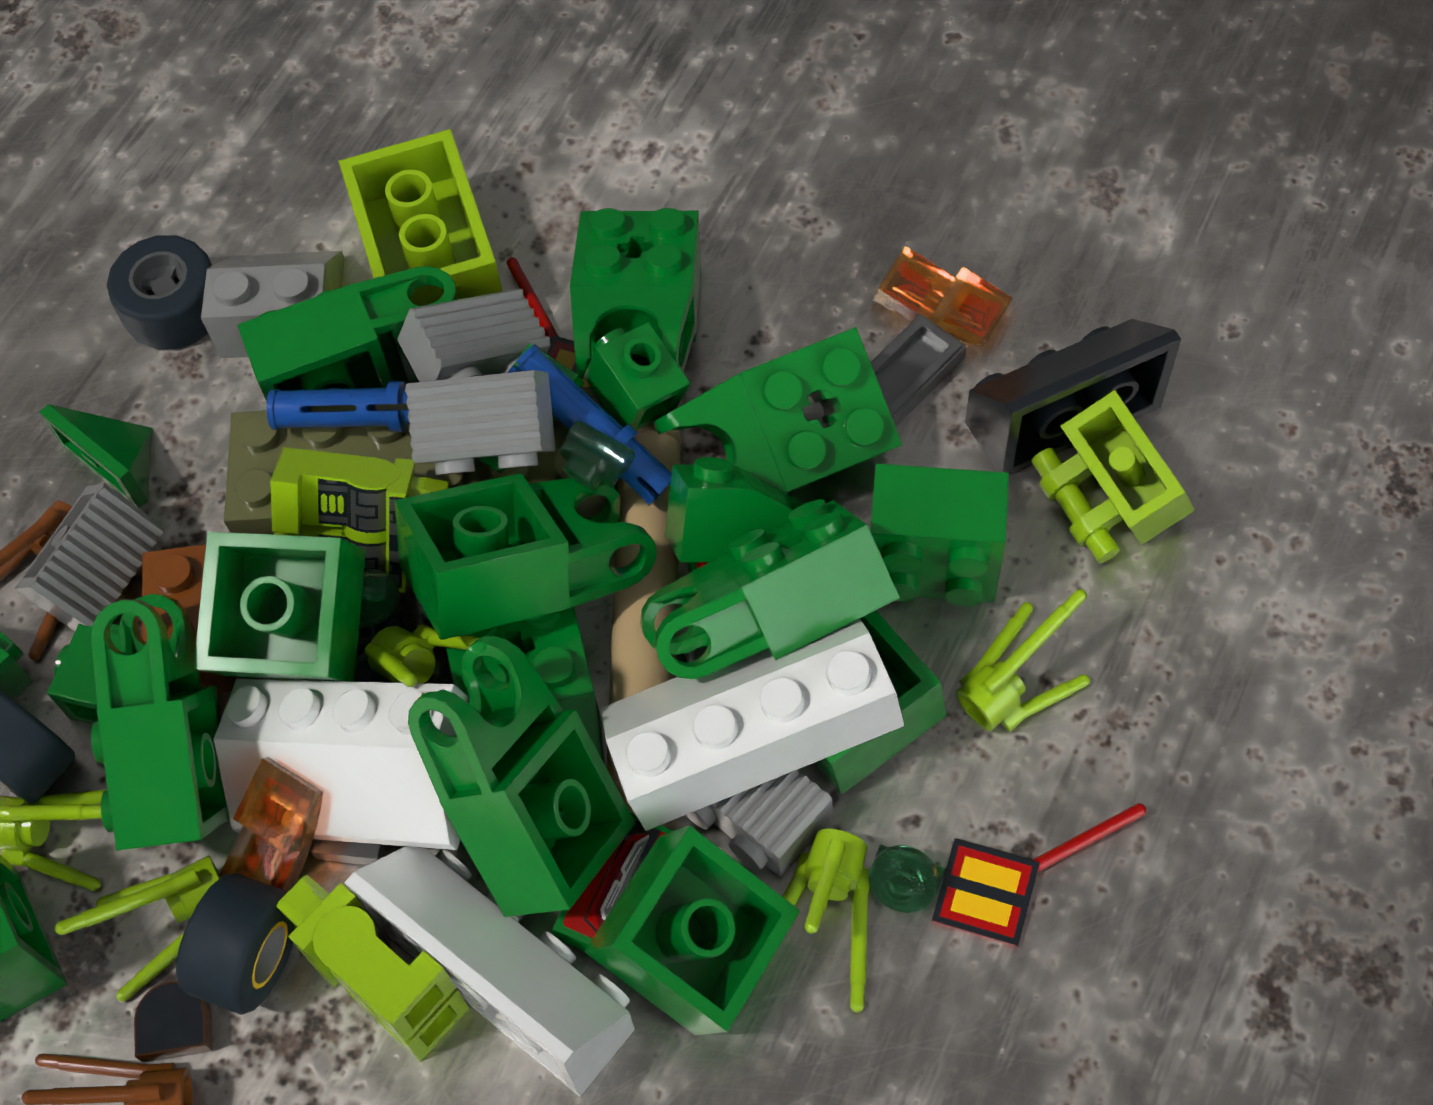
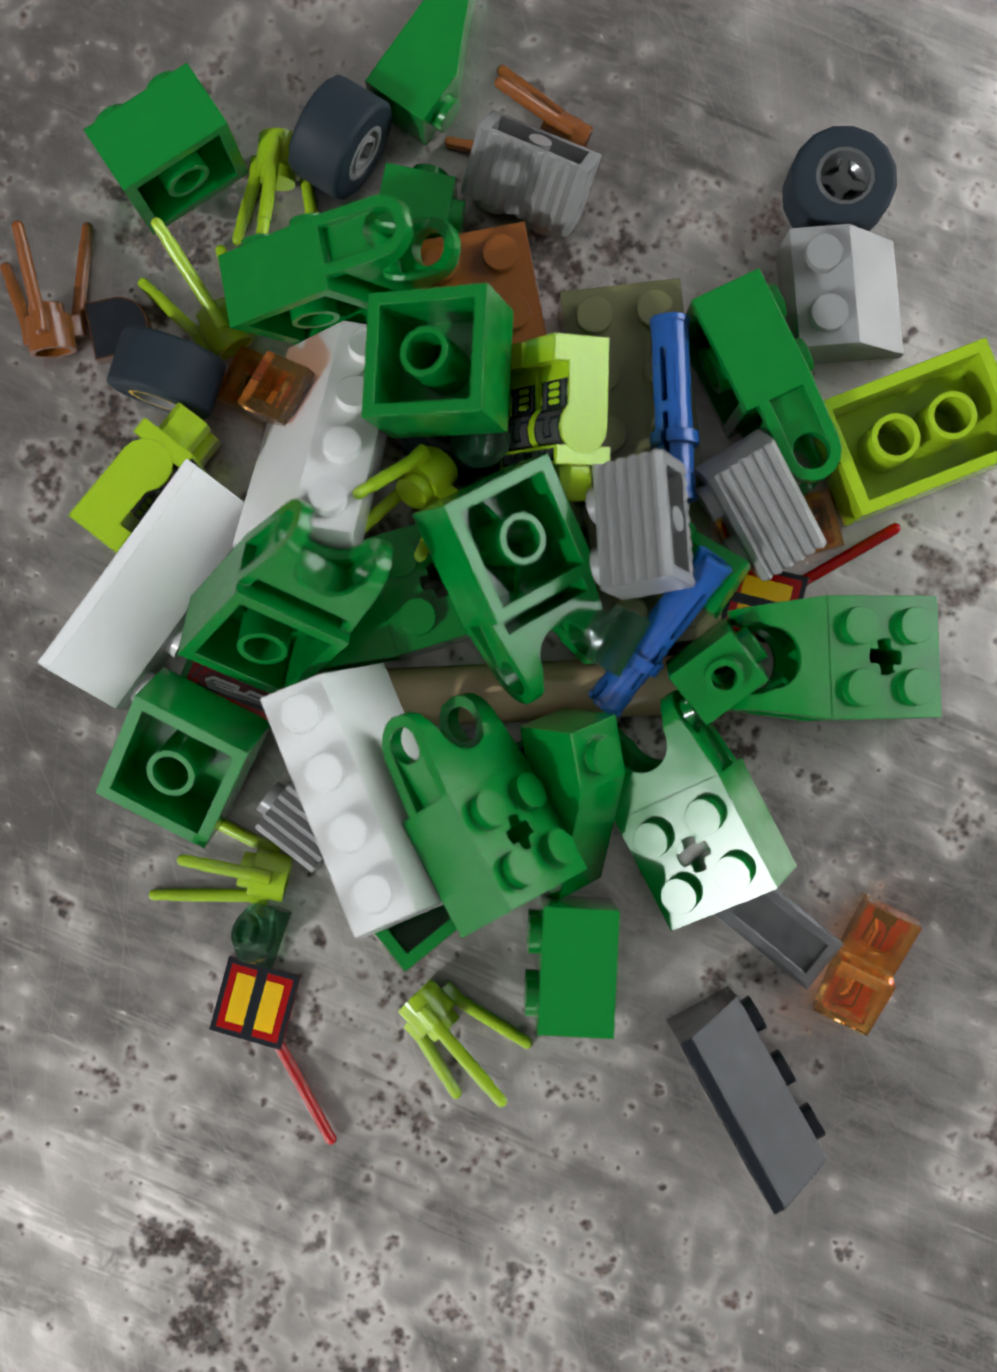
camera: 85 degrees right, 25 degrees up
green slope [39,404,152,509] -> none
lime brick [1031,390,1195,564] -> none

